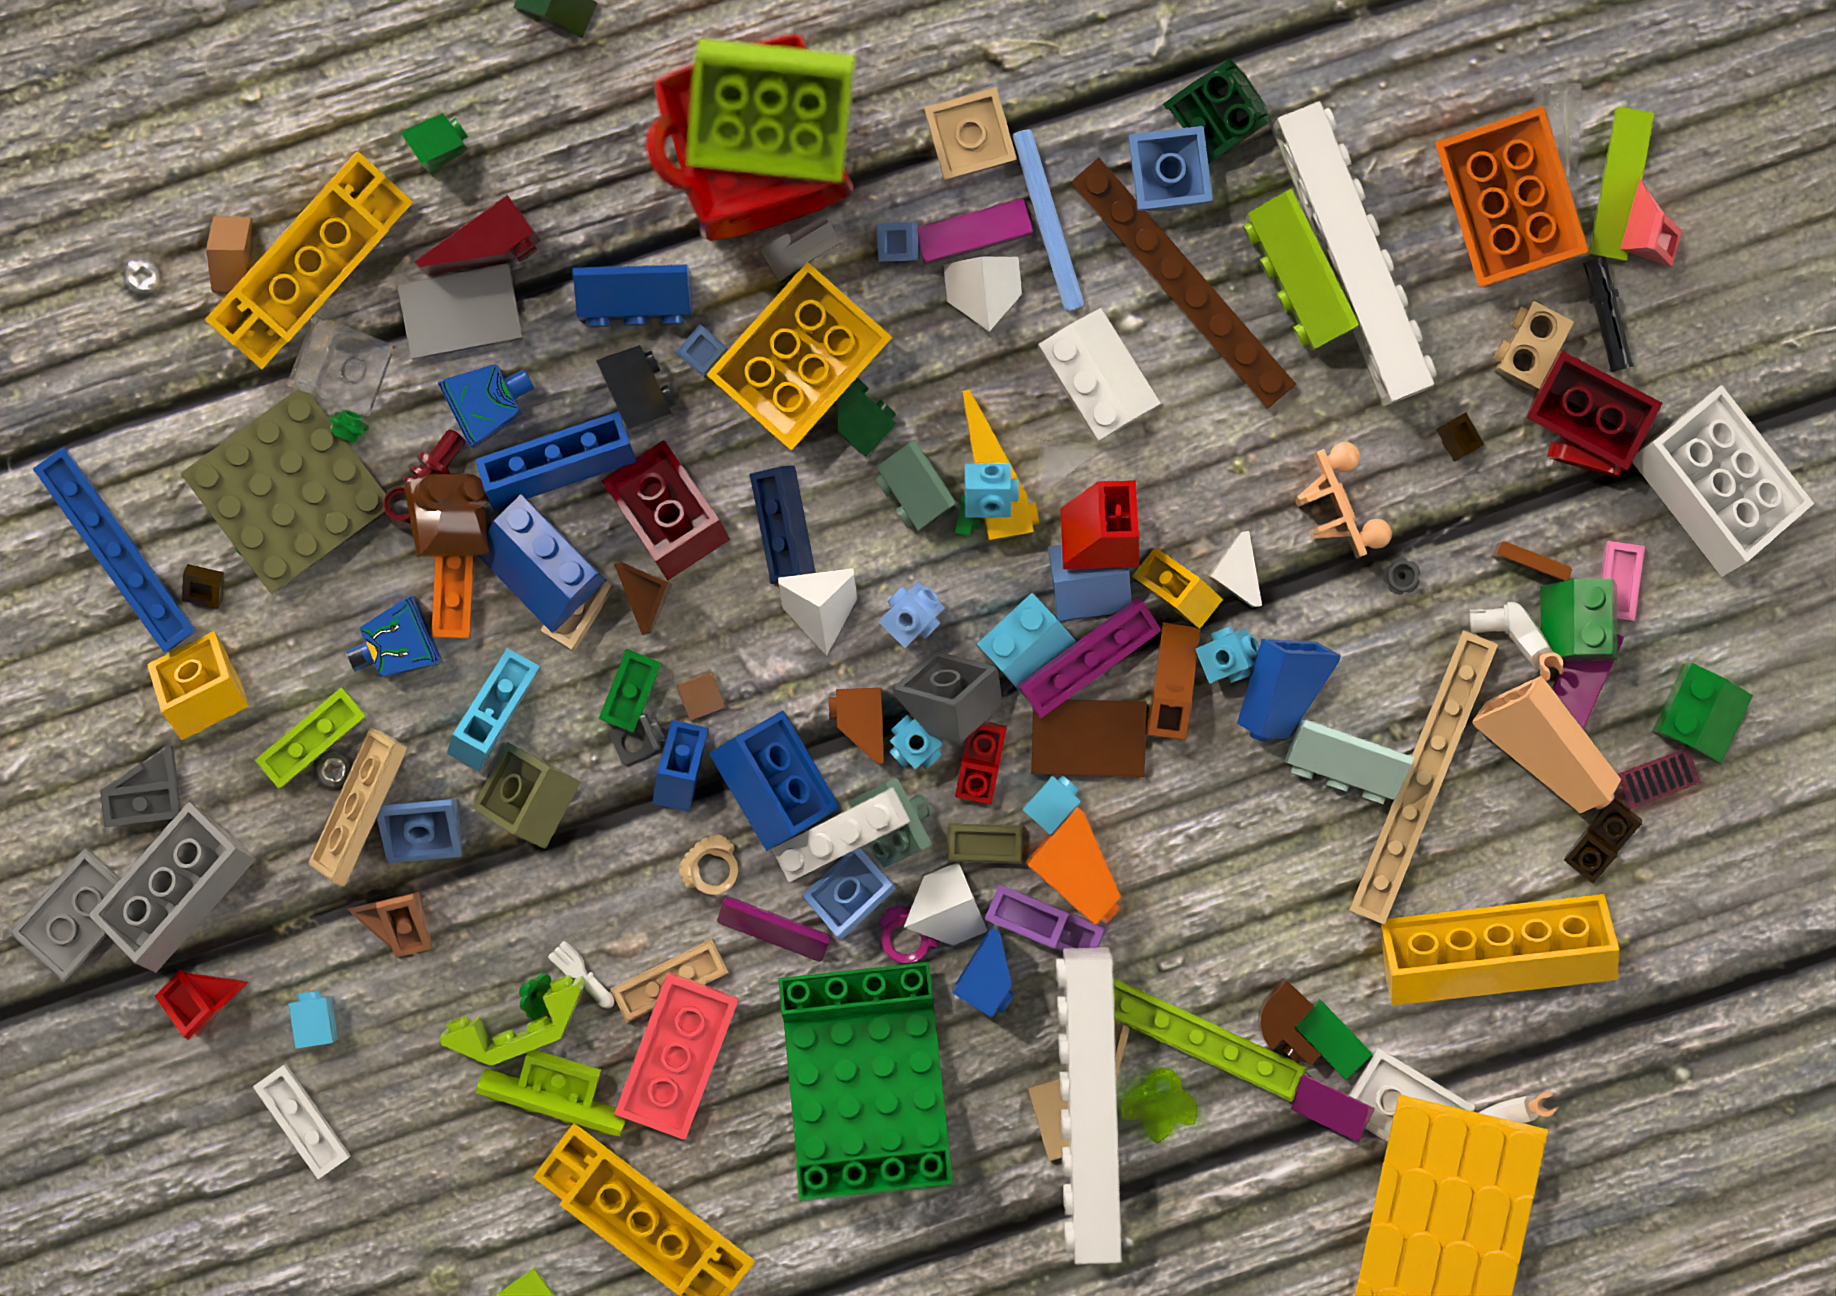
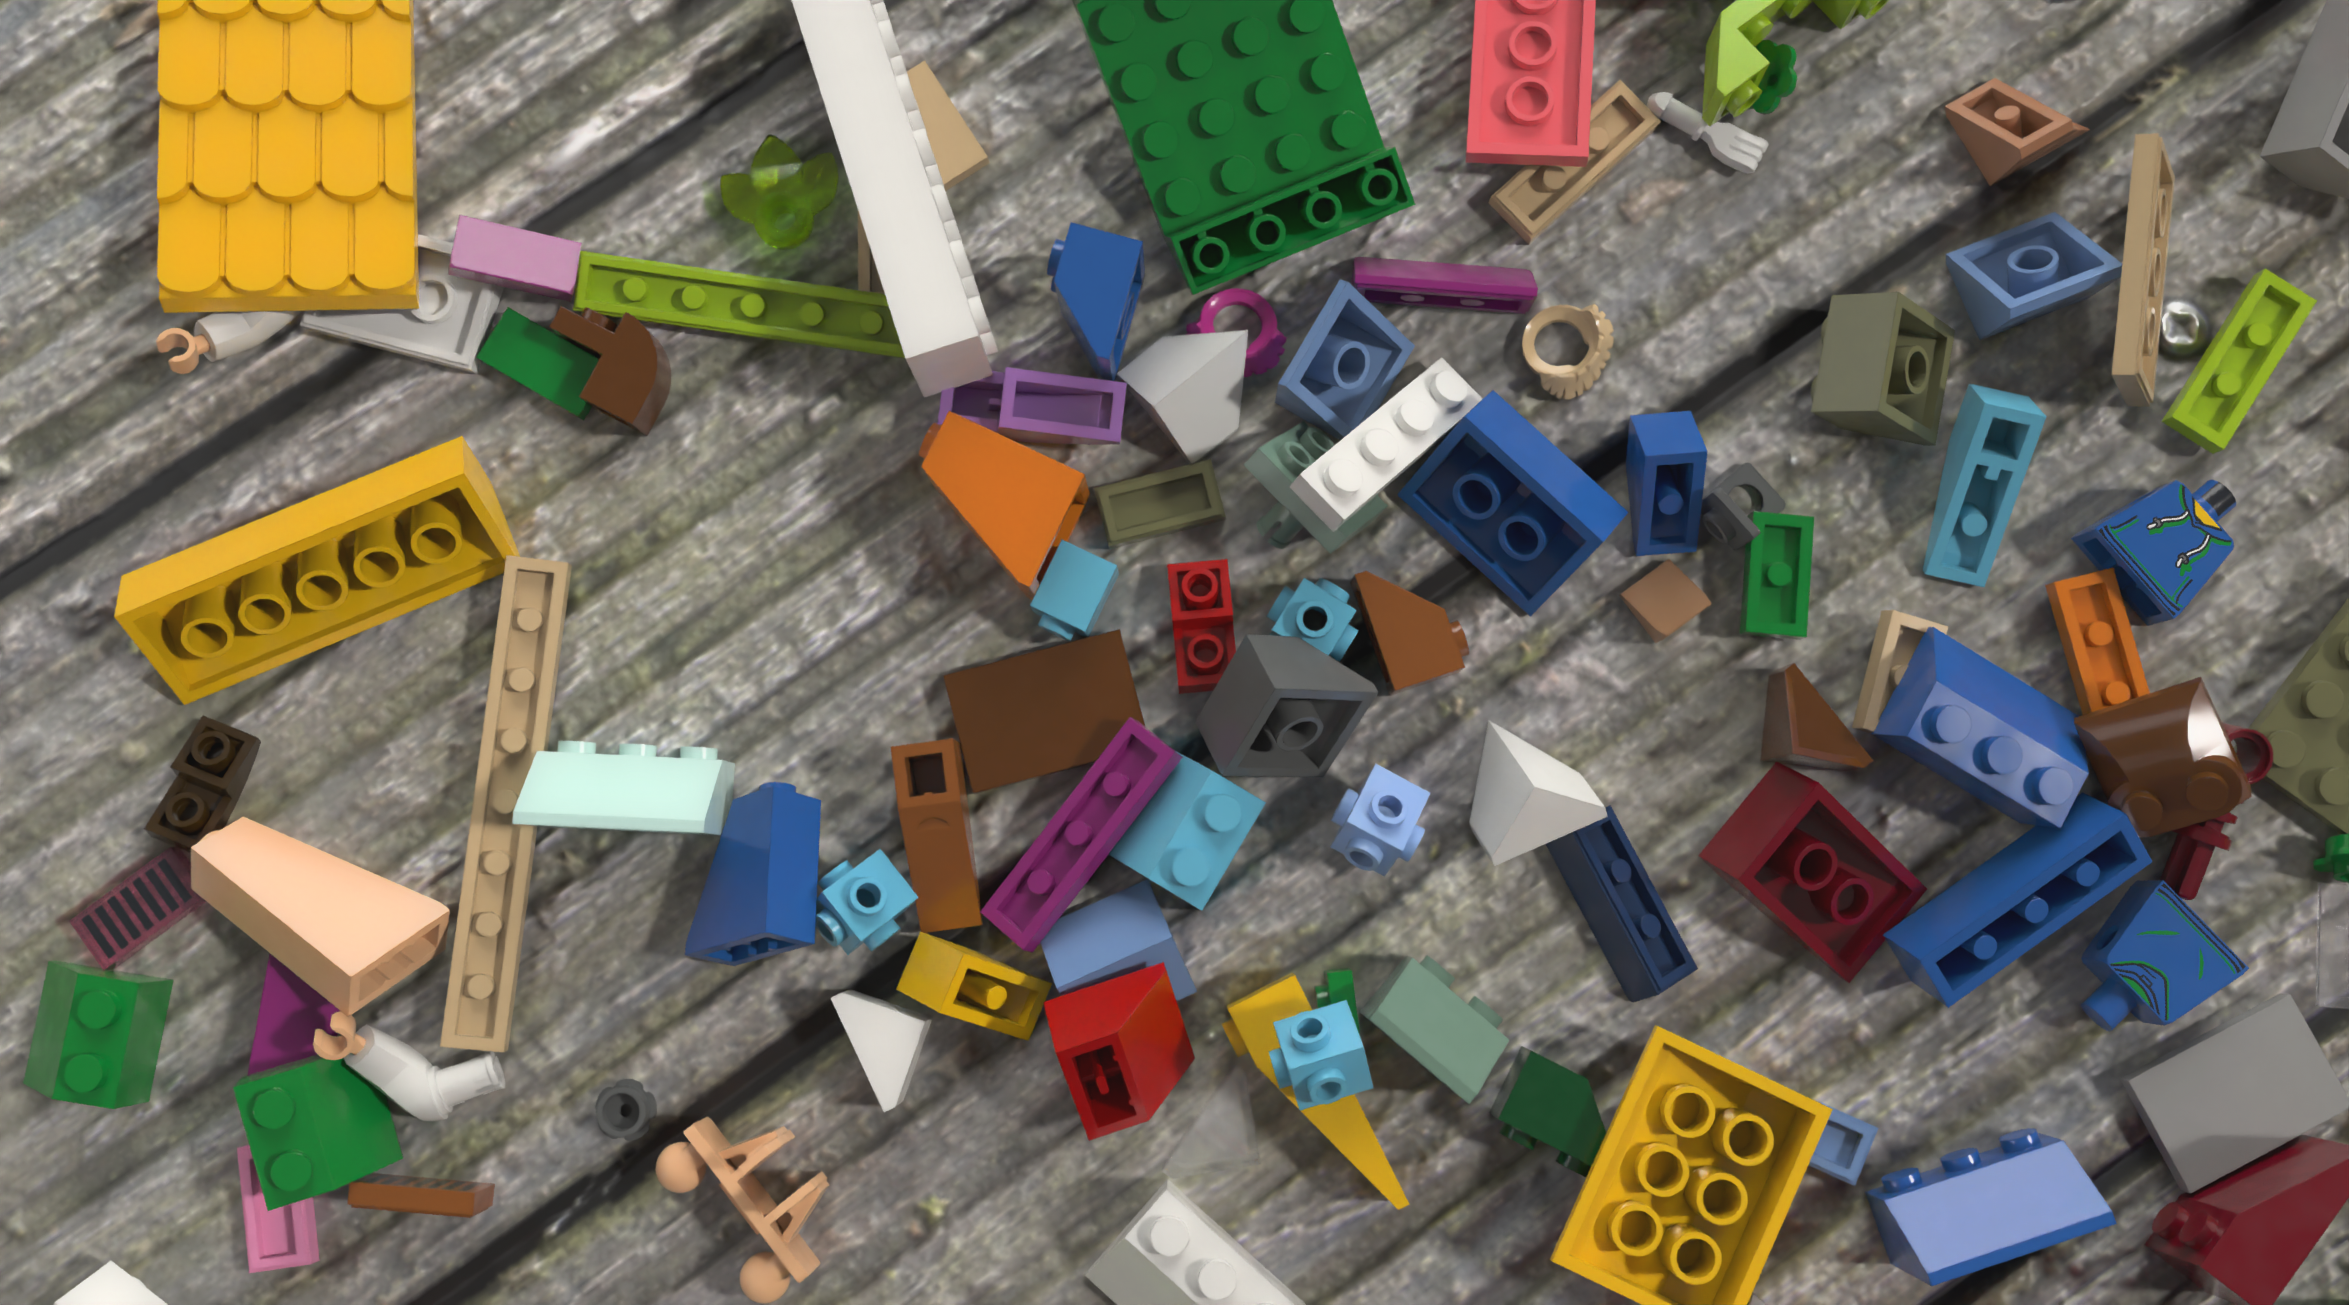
camera: 165 degrees right, 5 degrees down
black slope [596,345,676,435] -> none

